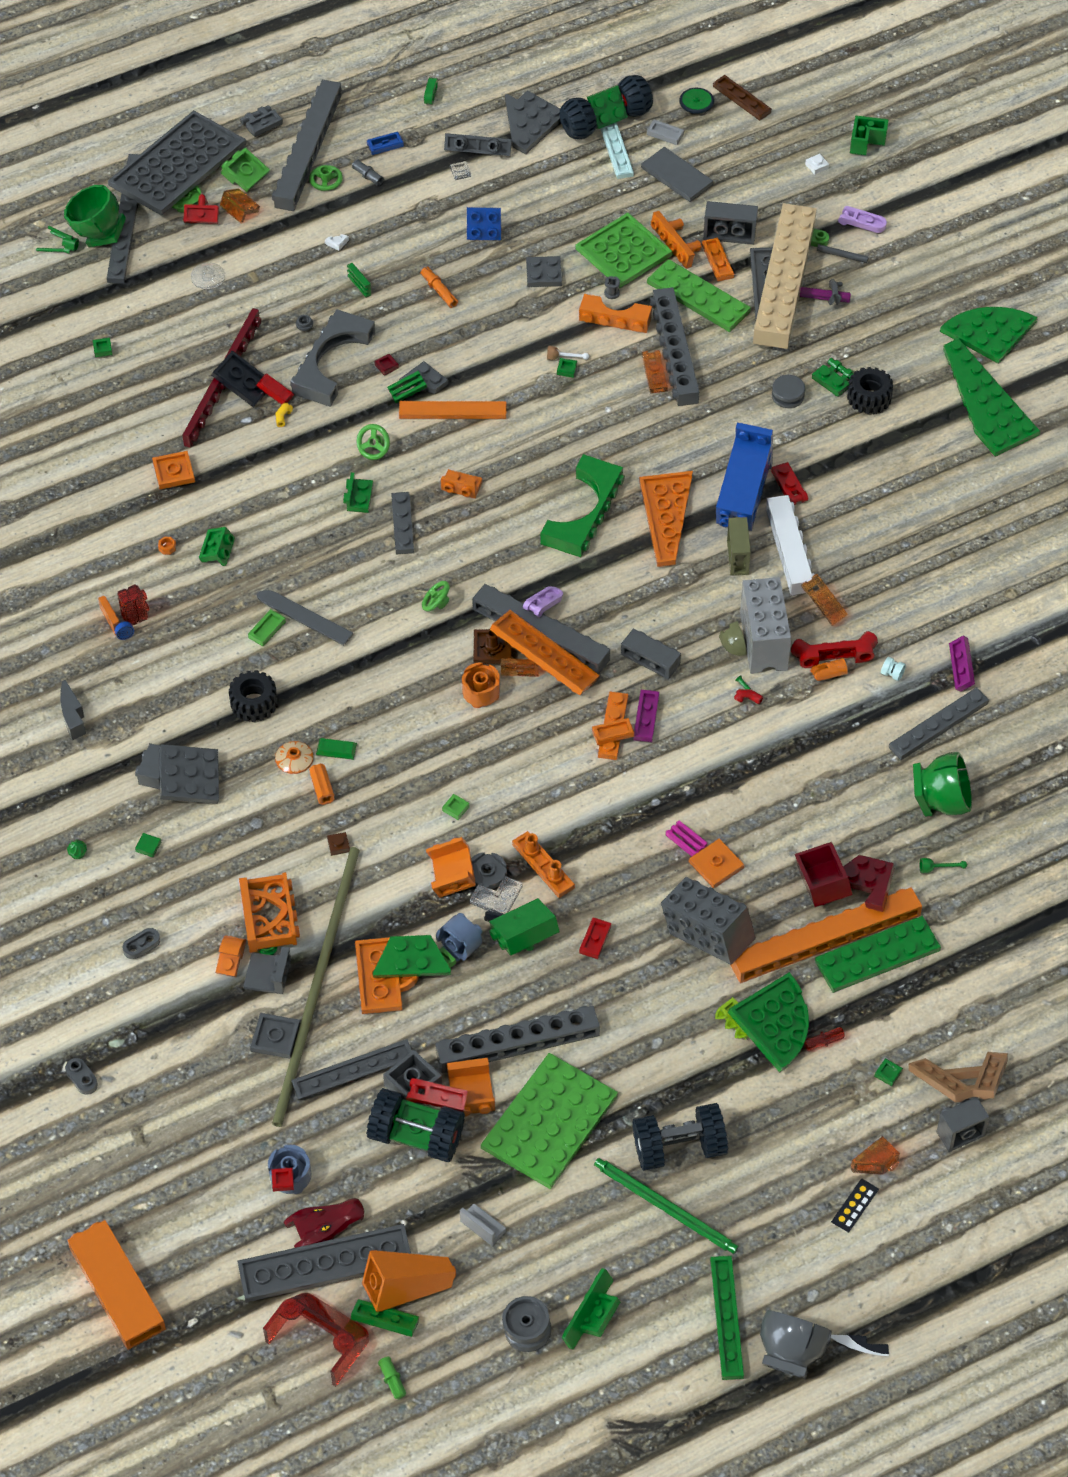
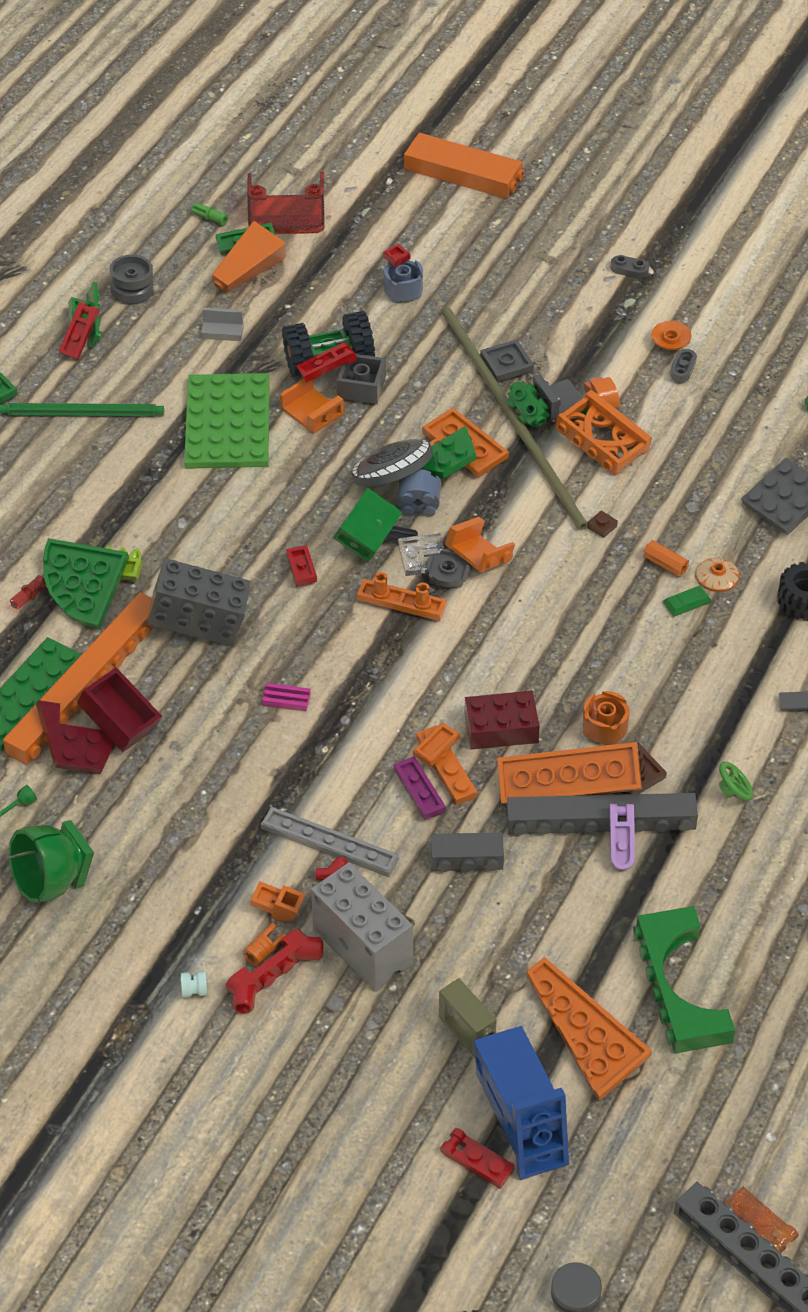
camera: 145 degrees right, 5 degrees down
green tile [135,833,162,858] -> none
dark grey plate [237,1224,411,1302] -> none
dark red animal [284,1198,364,1248] -> none
dark grey plate [291,1039,412,1100] -> none
dark grey brick [435,1006,600,1074] -> none
bright green plate [442,794,470,820] -> none
black plate [632,1103,728,1171] -> none
orange plate [689,838,744,889] -> none
white brick [766,495,816,595] -> none
clear orange plate [801,574,848,626] -> none
dark grey plate [889,687,989,760] -> none
magenta plate [949,635,975,692] -> none
none -> red plate [59,301,100,360]
none -> orange brick [250,881,306,922]
none -> light grey tile [261,807,399,877]
none -> dish [351,438,433,487]
none -> dark red piece [464,690,540,750]
none -> green brick [507,381,550,428]
none -> orange dish [651,321,692,350]

